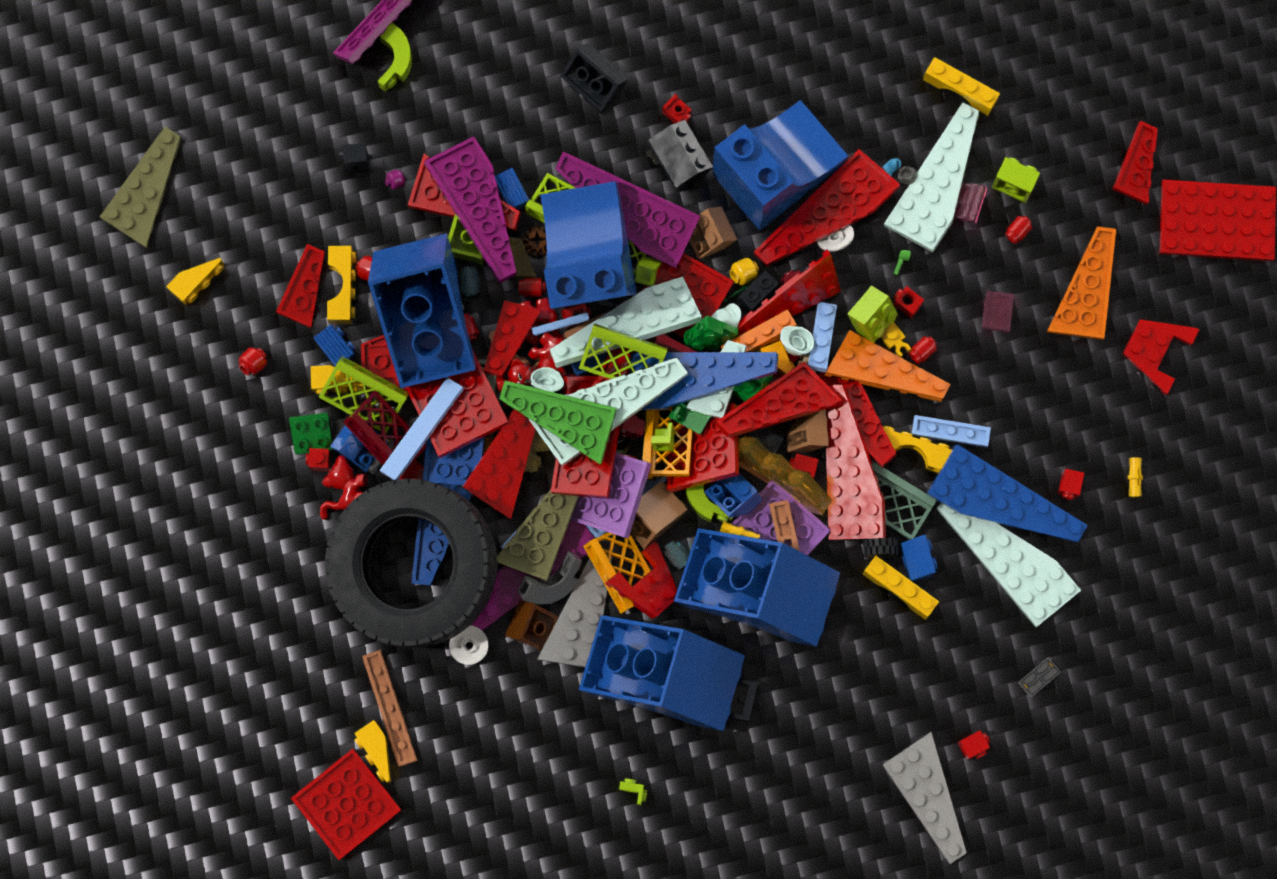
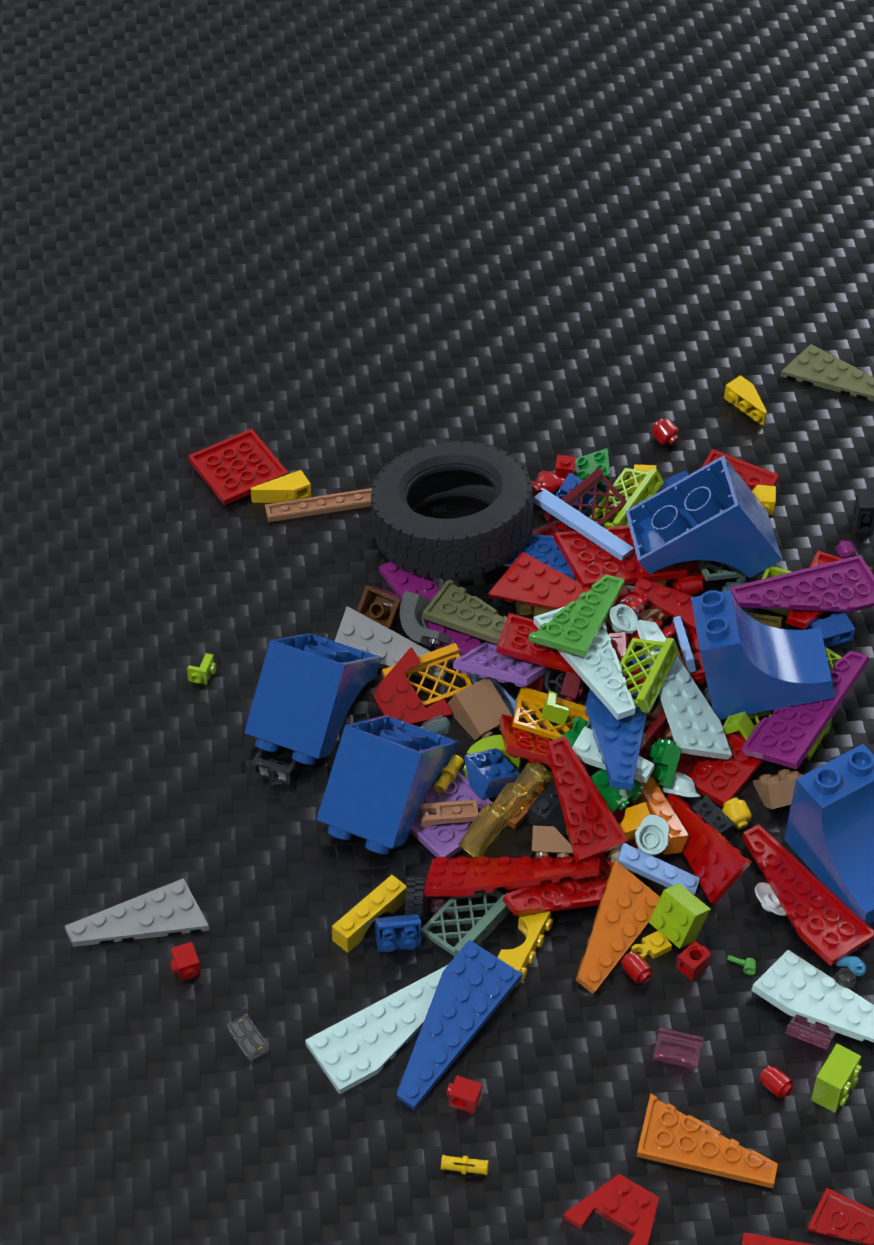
camera: 95 degrees right, 30 degrees down
white dish [449,626,488,665] -> none
red brick [788,454,818,481] -> none
light blue plate [911,415,991,447] -> none

